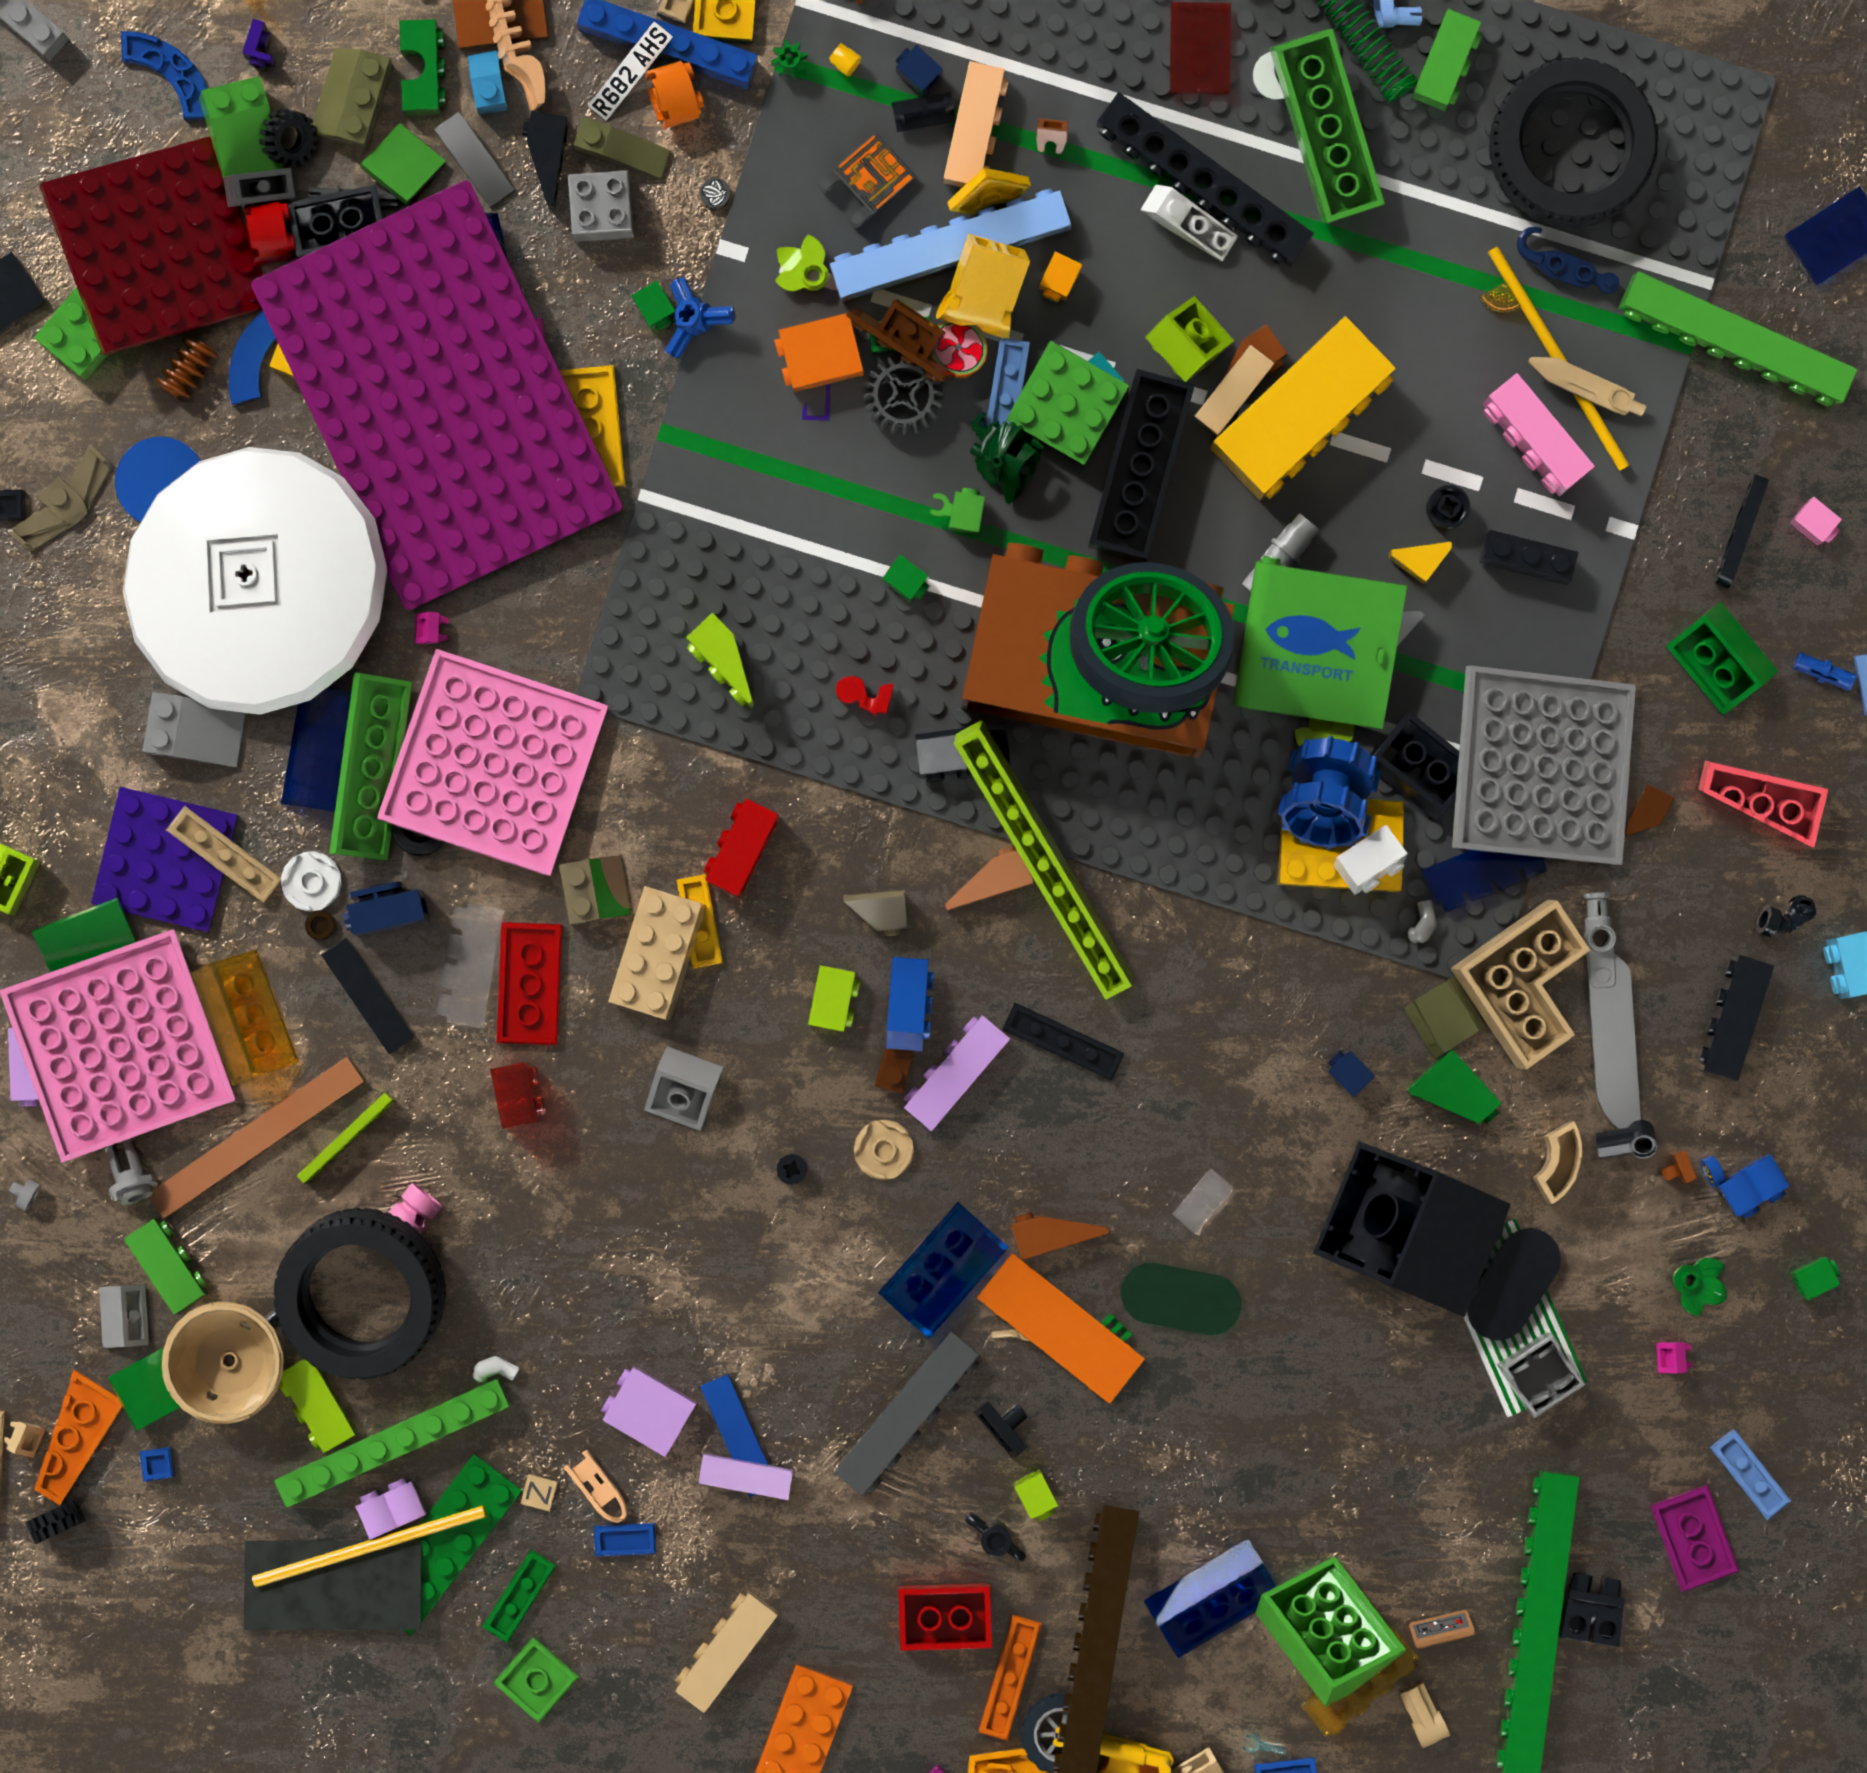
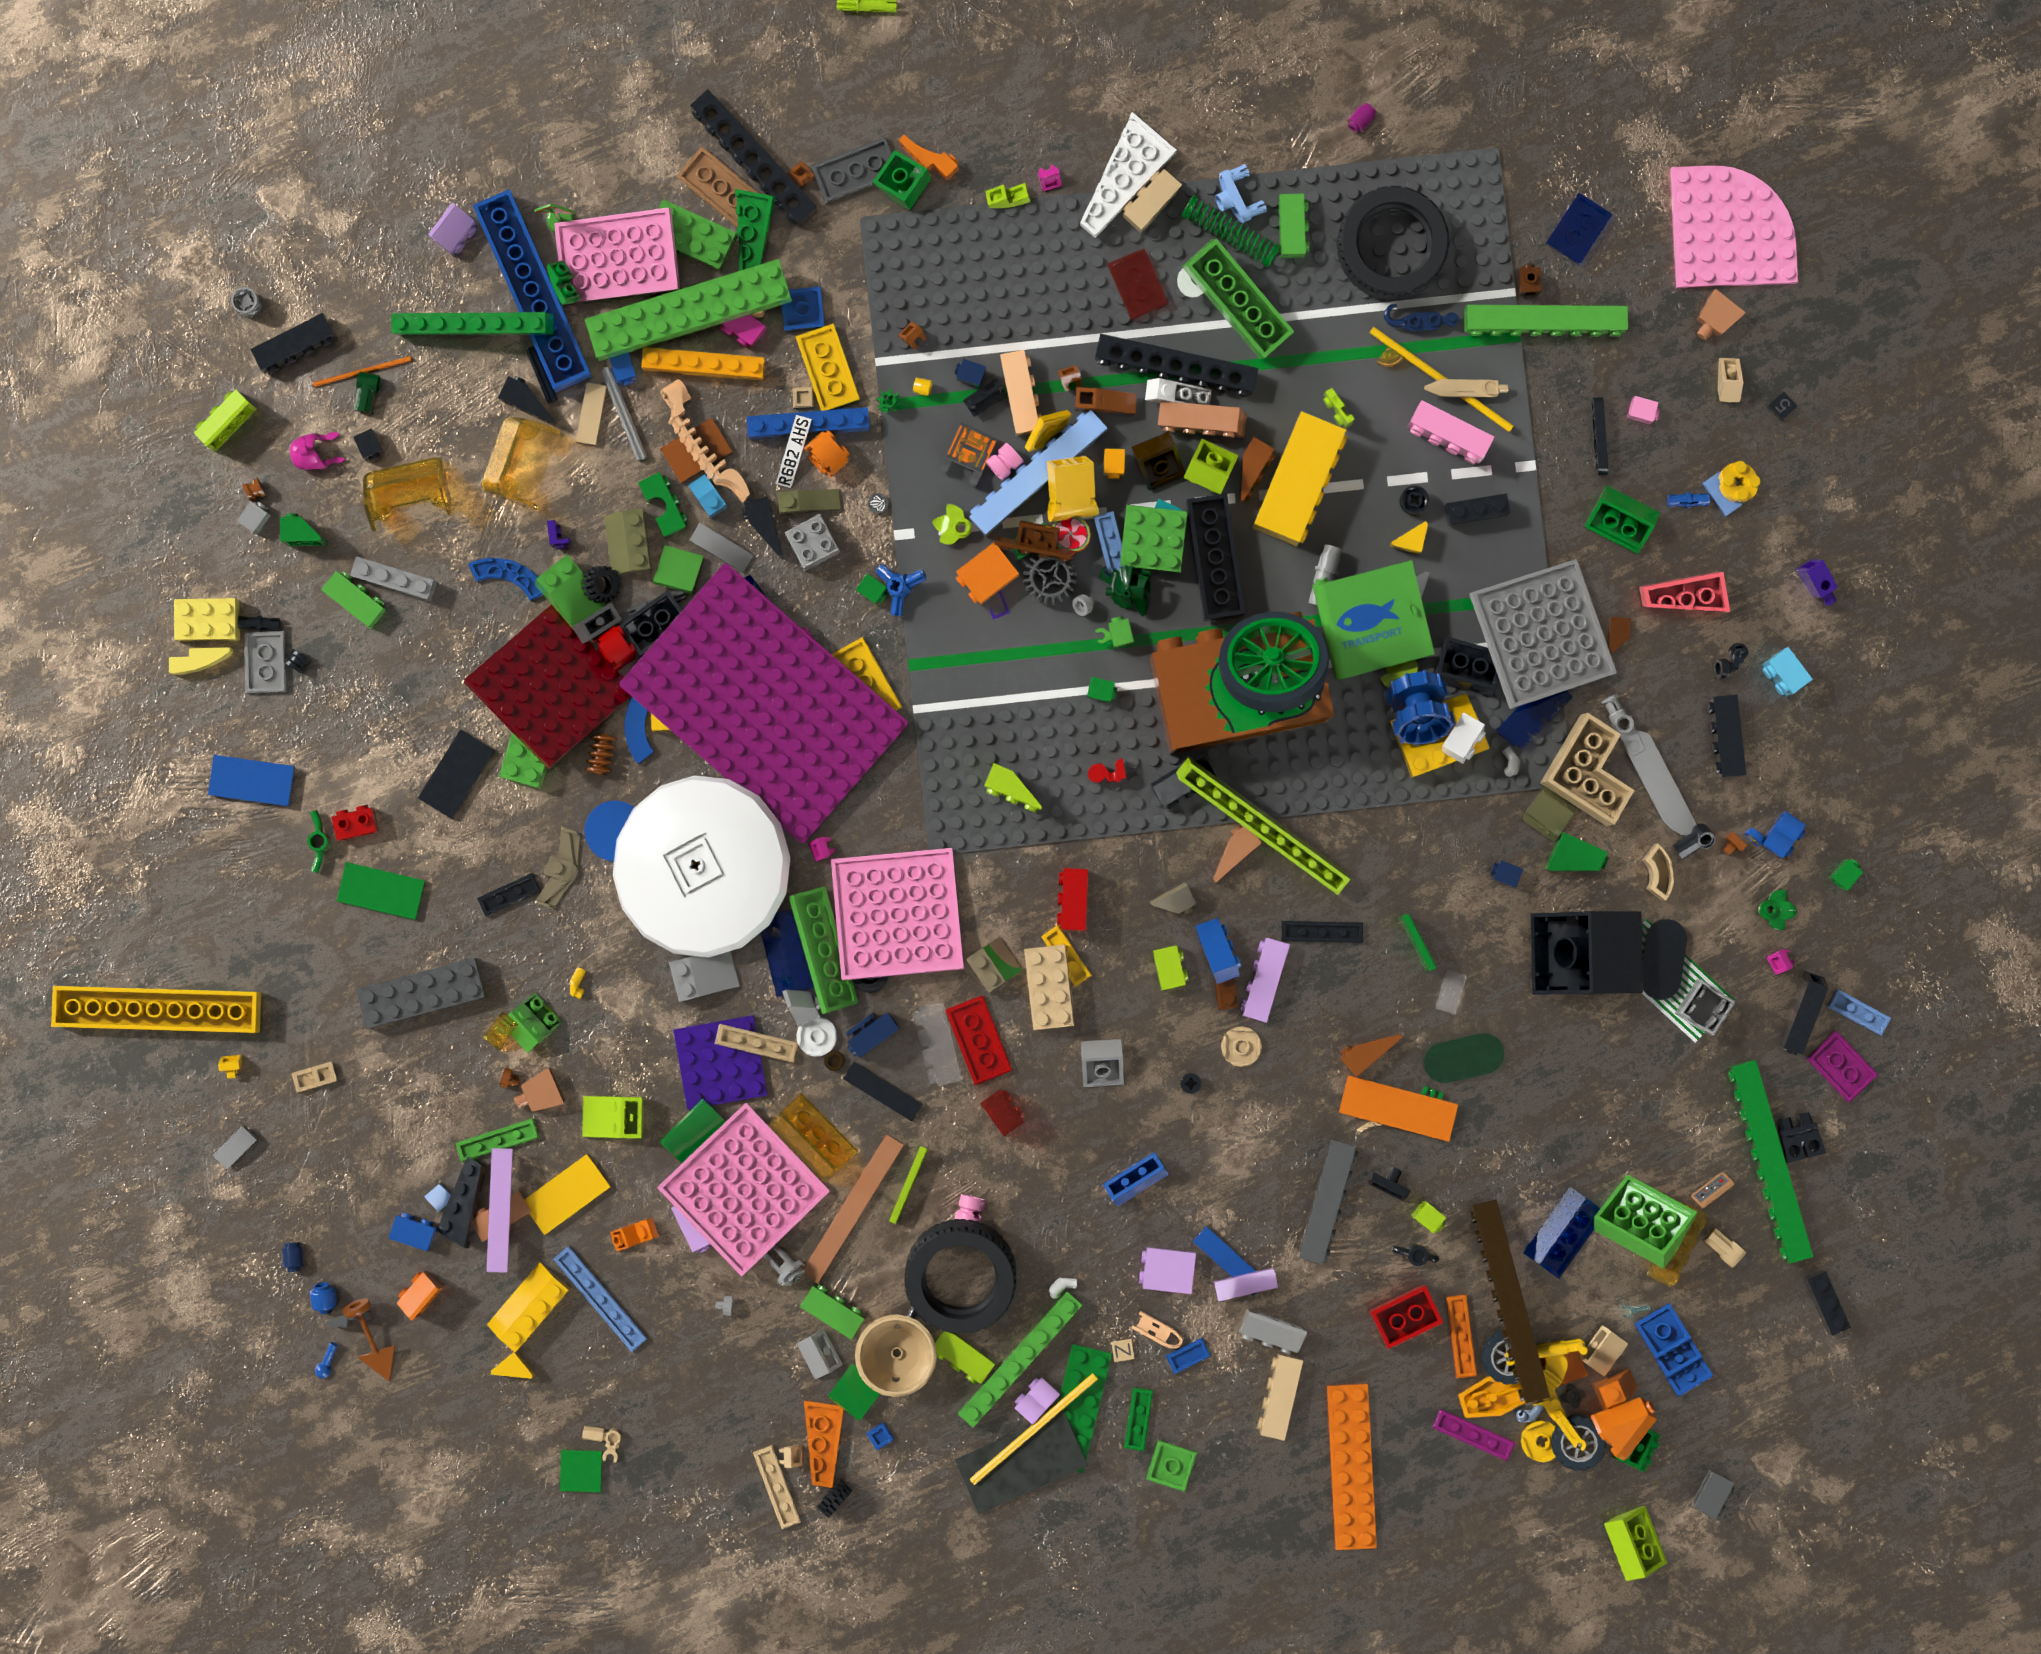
camera: 20 degrees left, 0 degrees up
clear blue slope [878,1202,1009,1339] -> none
tan tile [1194,345,1274,436] -> none
none -> yellow arm [570,967,586,999]
none -> light grey slope [782,990,820,1026]
none -> bright pink wheel [985,443,1024,481]
none -> light grey tile [1072,594,1094,616]
none -> dark orange slope [1075,387,1137,414]
none -> blue brick [1103,1152,1169,1207]
none -> dark brown slope [1131,431,1185,491]
none -> nougat wedge [1158,401,1247,438]
none -> light grey slope [1239,1308,1307,1355]
none -> lime wing [1323,388,1355,429]
none -> green tile [1398,914,1436,972]
none -> reddish brown brick [1517,264,1542,296]
none -> black slope [1782,971,1829,1055]

